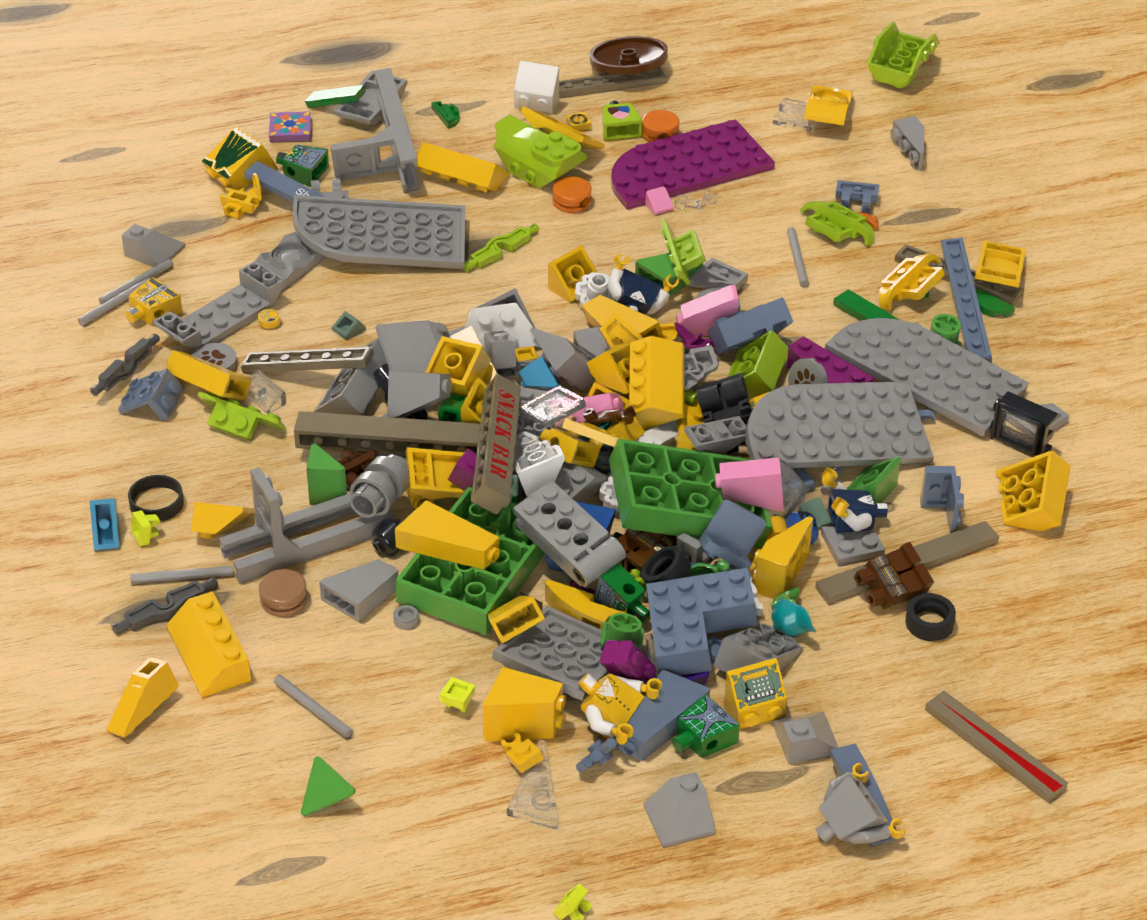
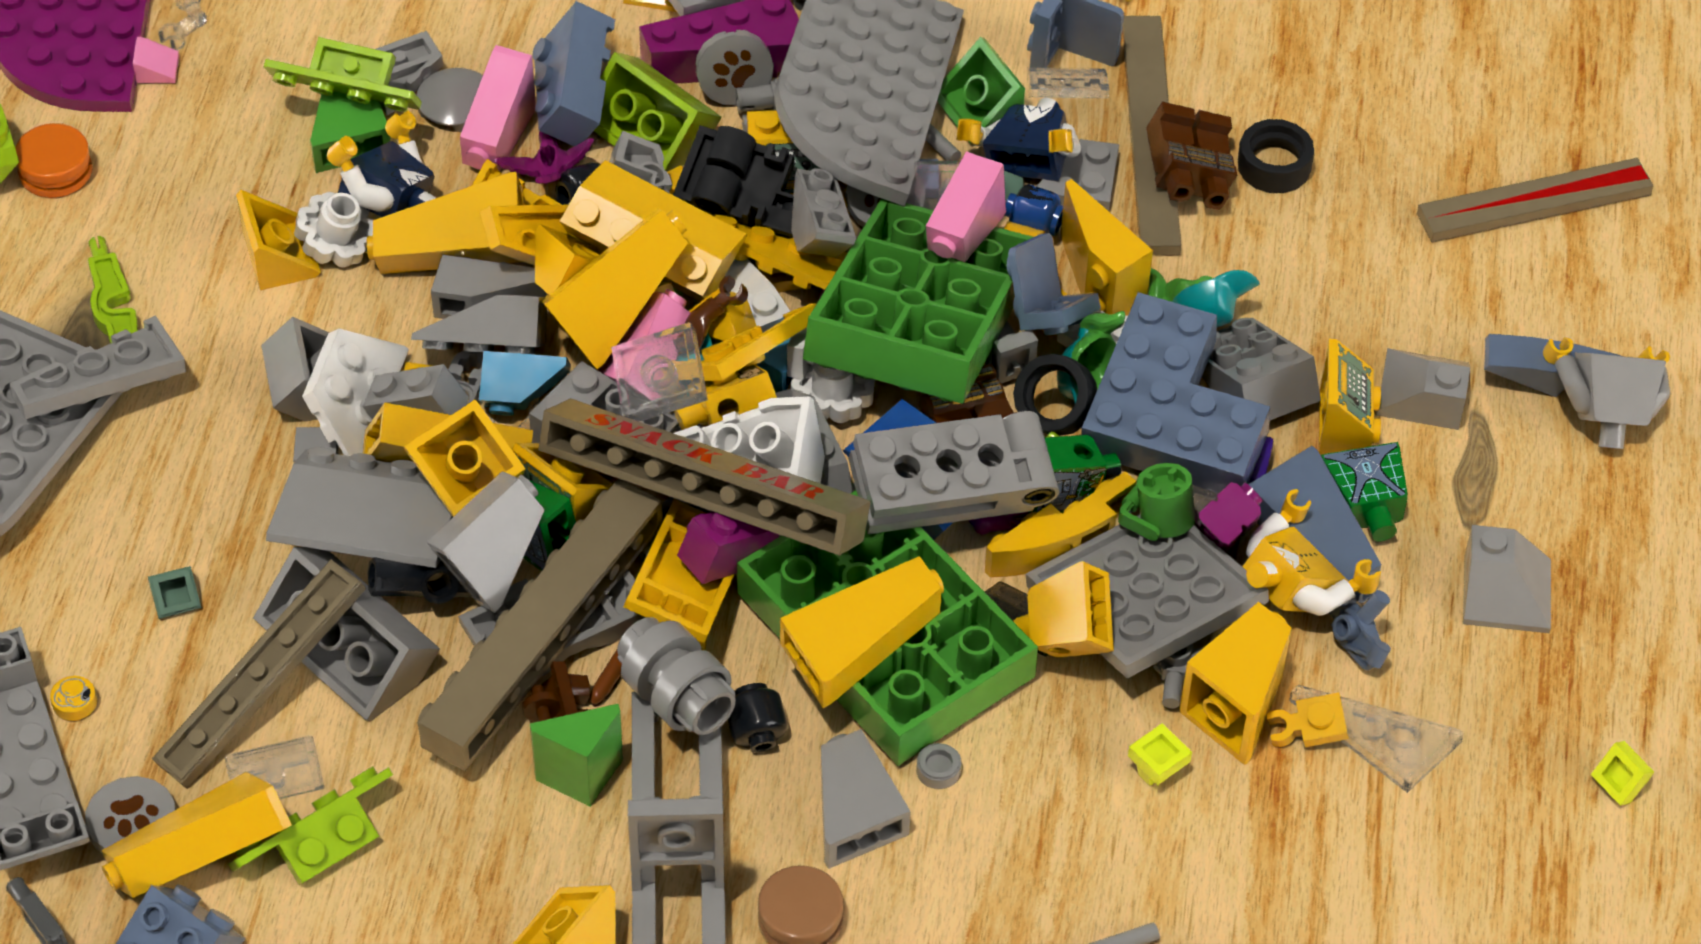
camera: 65 degrees left, 10 degrees up
none -> light grey wing [10,315,186,419]
none -> yellow slope [542,208,688,369]
none -> clear slope [1027,67,1109,99]

